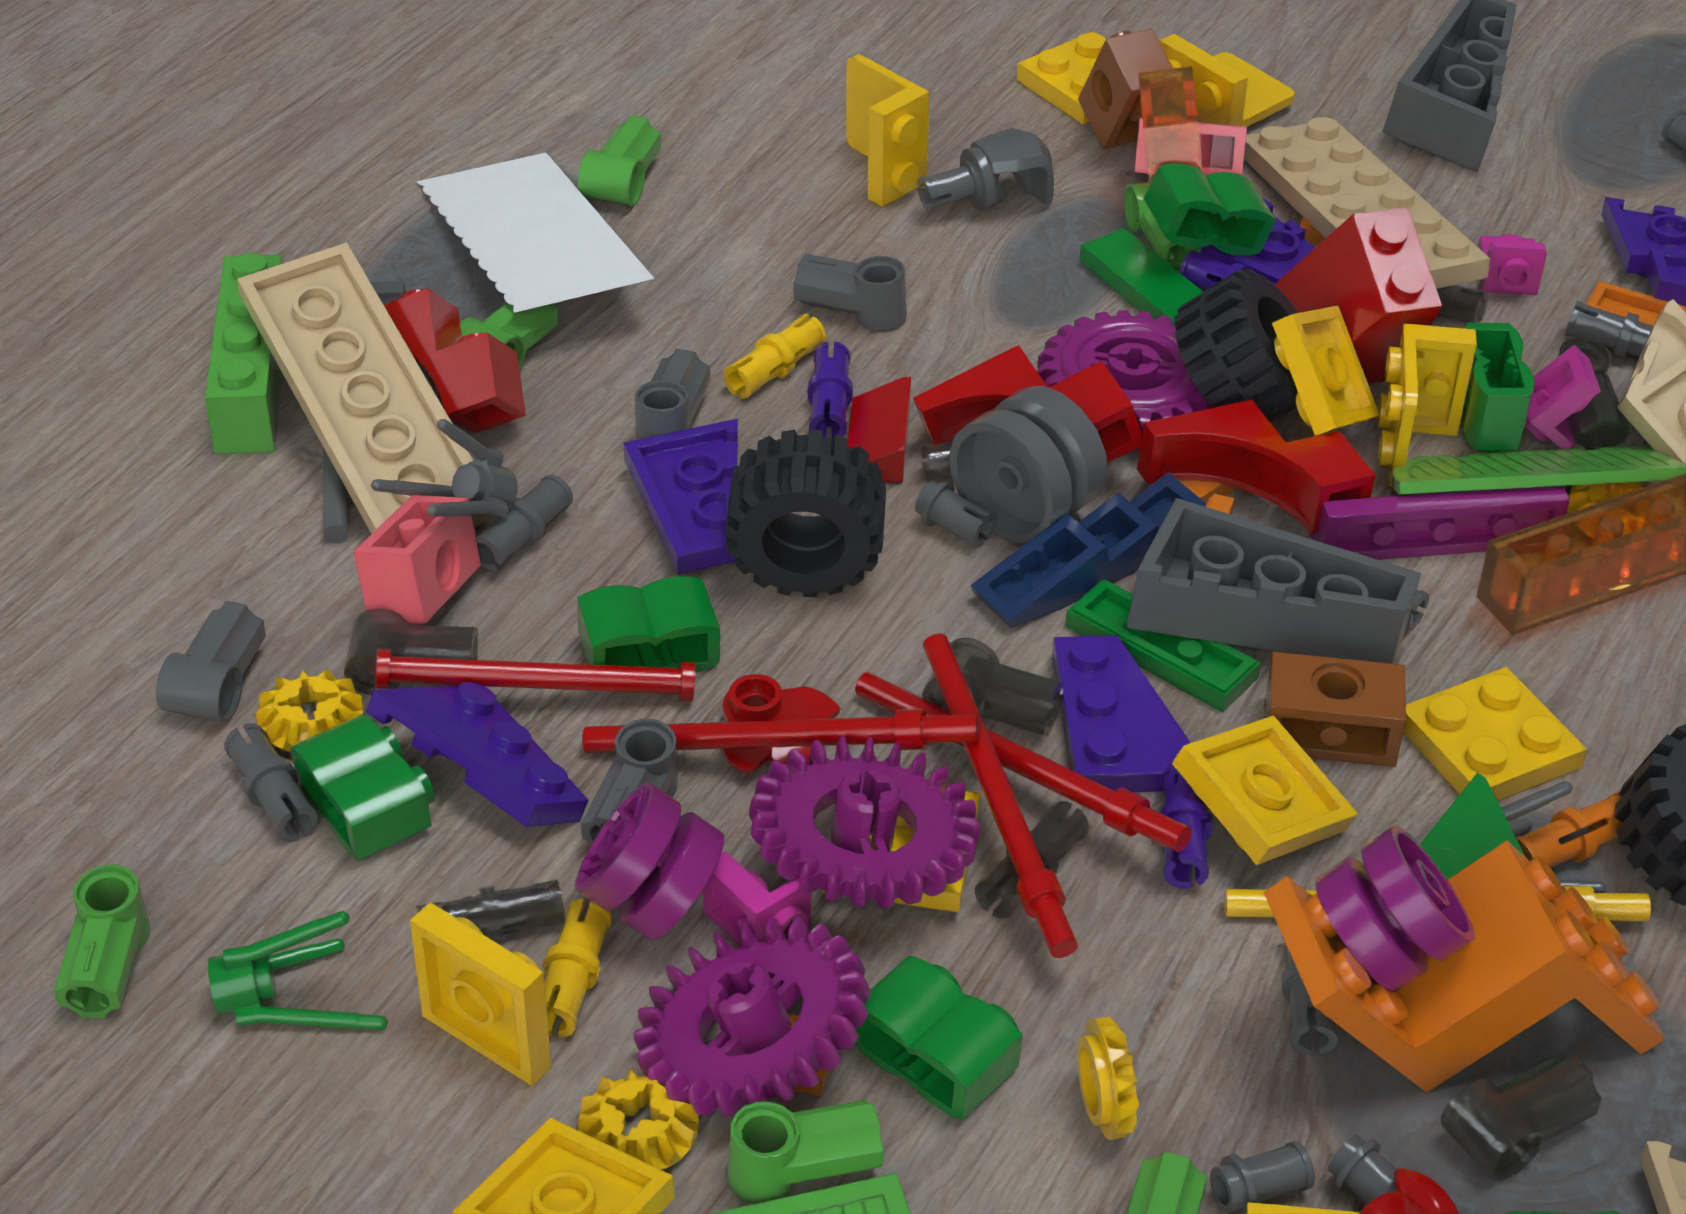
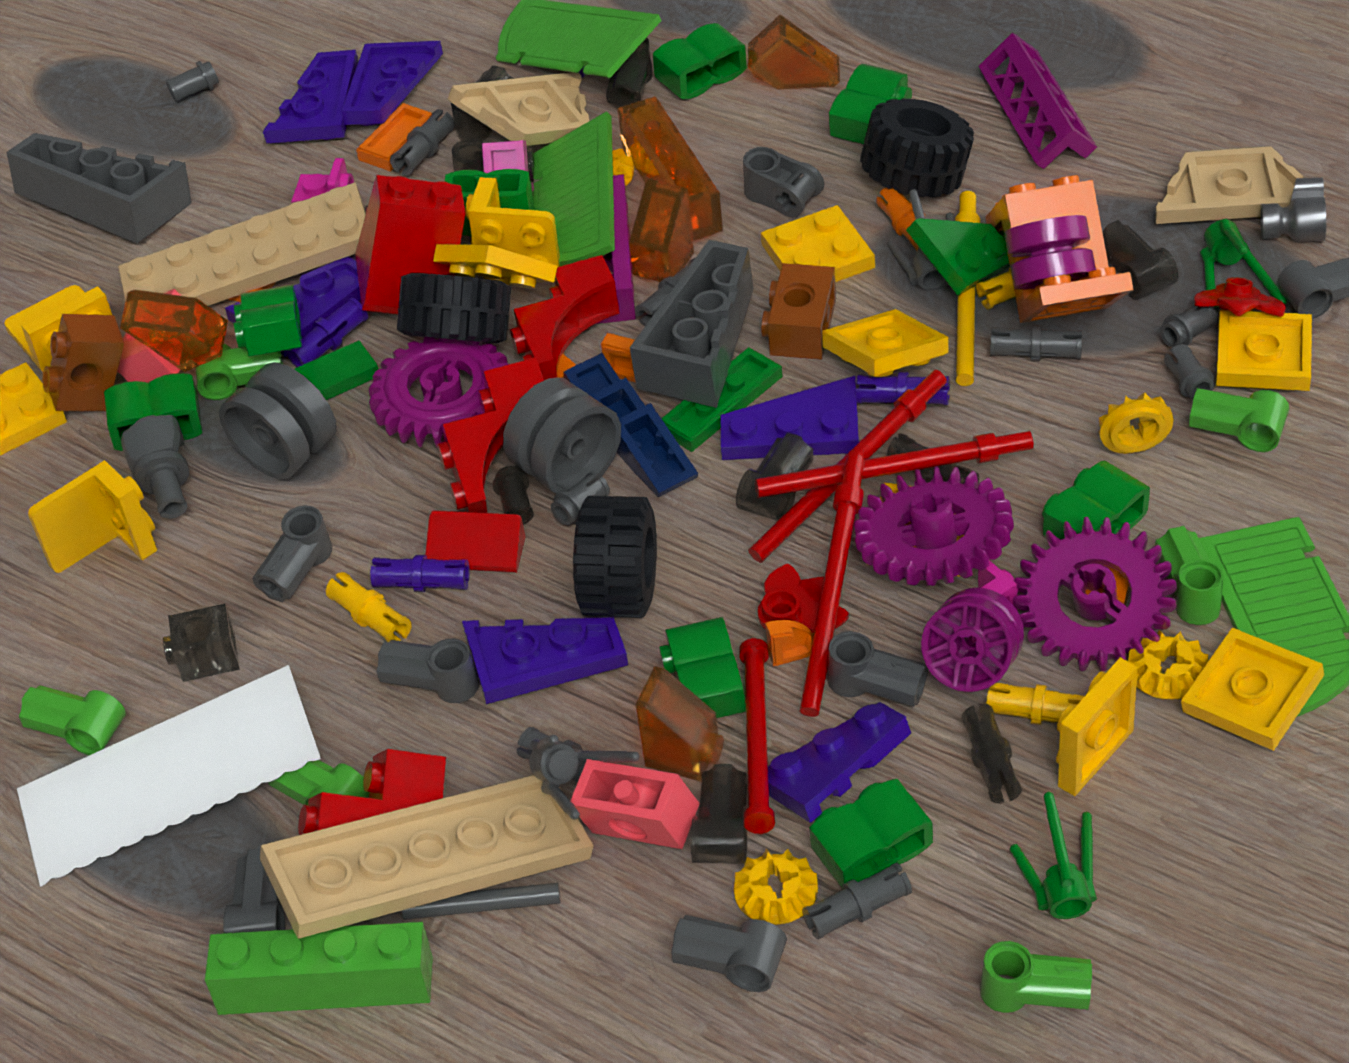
camera: 80 degrees left, 5 degrees up
none -> green brick [104,373,203,451]
none -> clear smoke brick [163,604,240,682]
none -> dark grey wheel [219,362,337,480]
none -> clear orange slope [629,178,694,282]
none -> clear orange slope [636,666,724,782]
none -> dark grey piece [743,147,825,218]
none -> orange tile [765,620,813,667]

